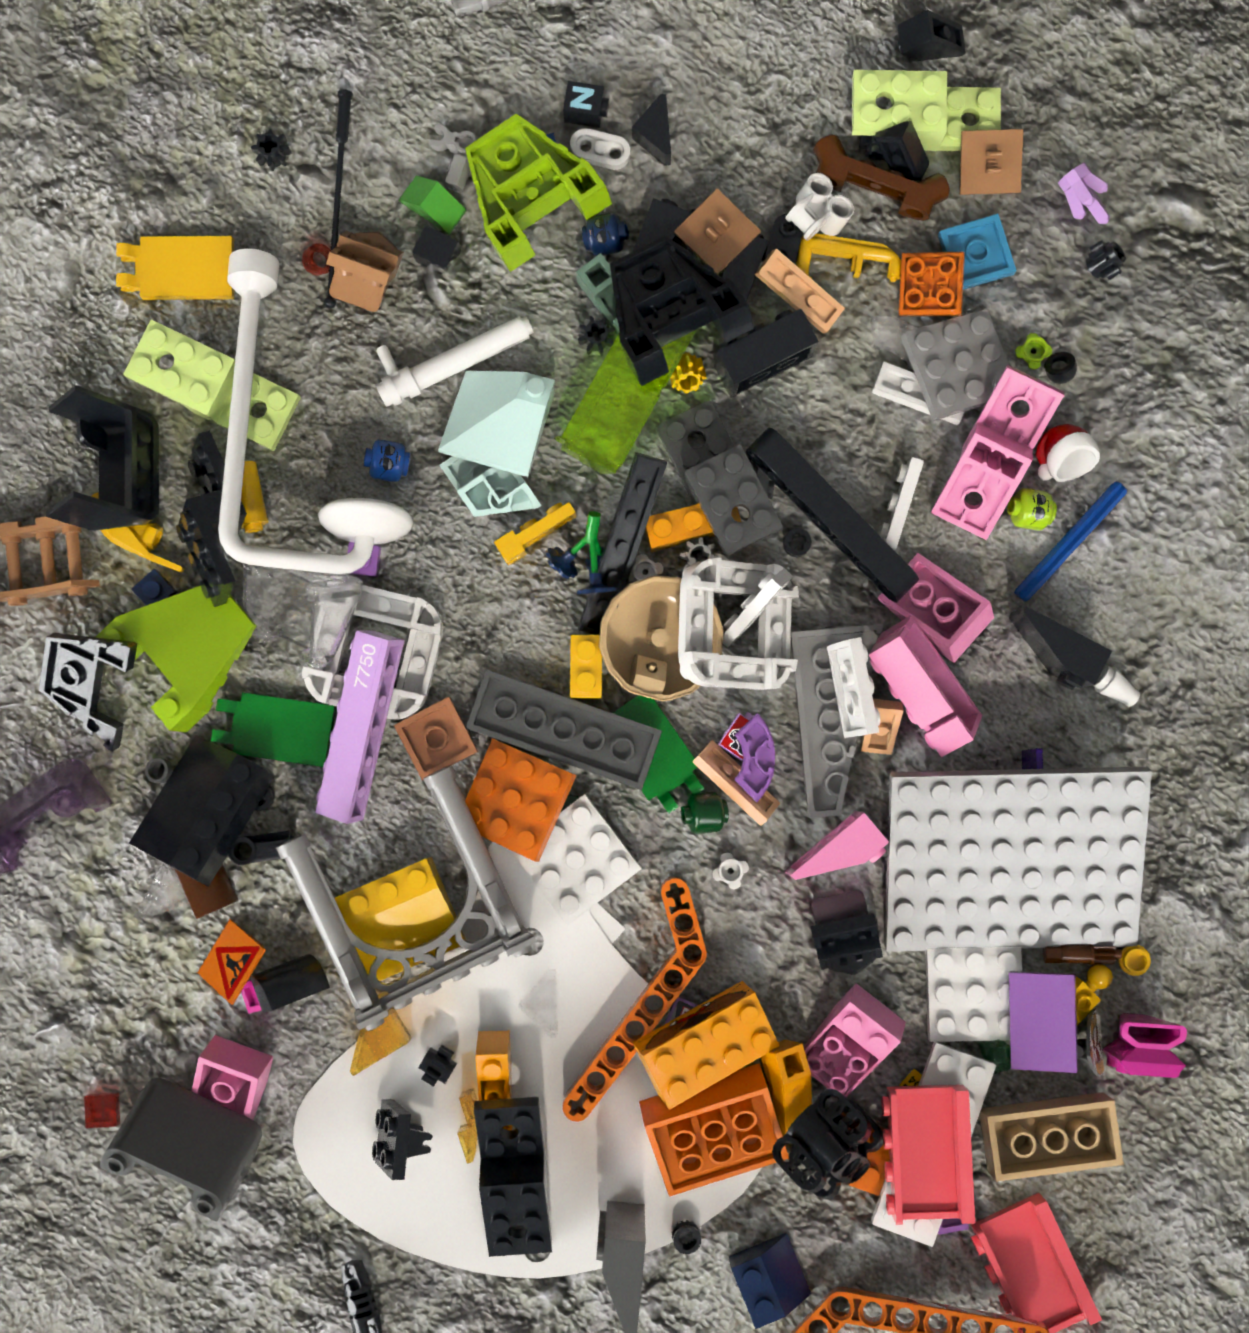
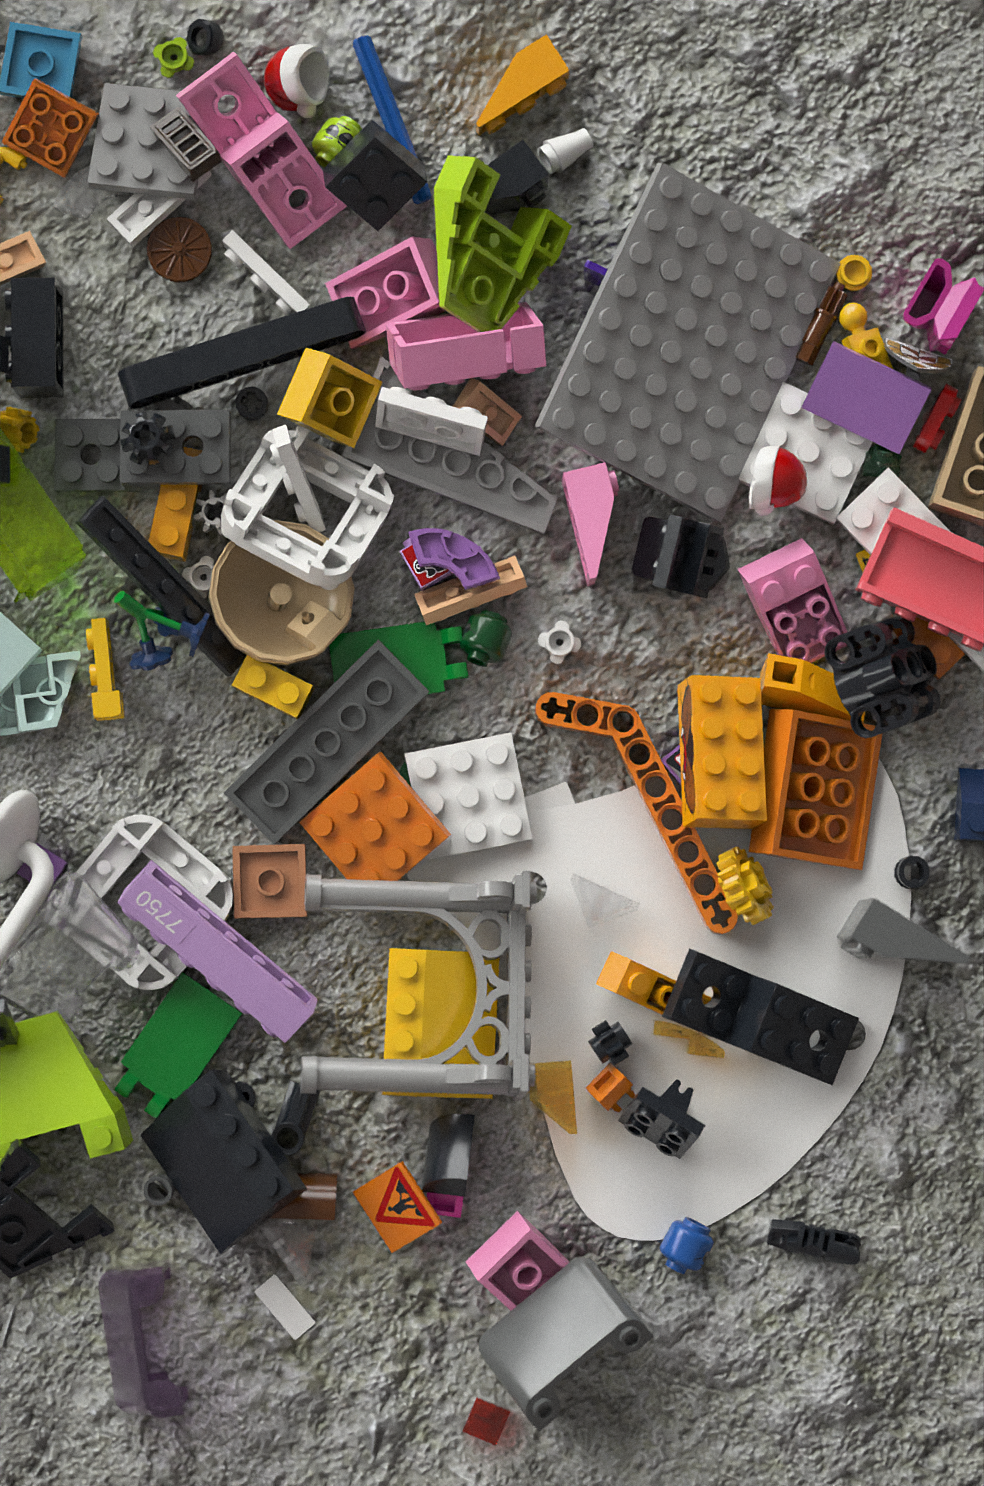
camera: 70 degrees left, 0 degrees up
none -> black piece [120,411,175,466]
none -> reddish brown wheel [147,217,212,282]
none -> slope [150,106,222,182]
none -> white sticker [255,1275,315,1340]
none -> yellow brick [277,348,383,448]
none -> black brick [323,120,428,231]
none -> lime wedge [434,155,572,332]
none -> light orange slope [476,34,570,136]
none -> orange tile [585,1062,635,1112]
none -> blue head [660,1217,714,1274]
none -> yellow gear [716,846,774,925]
none -> piece [749,446,808,516]
none -> red plate [912,383,962,453]

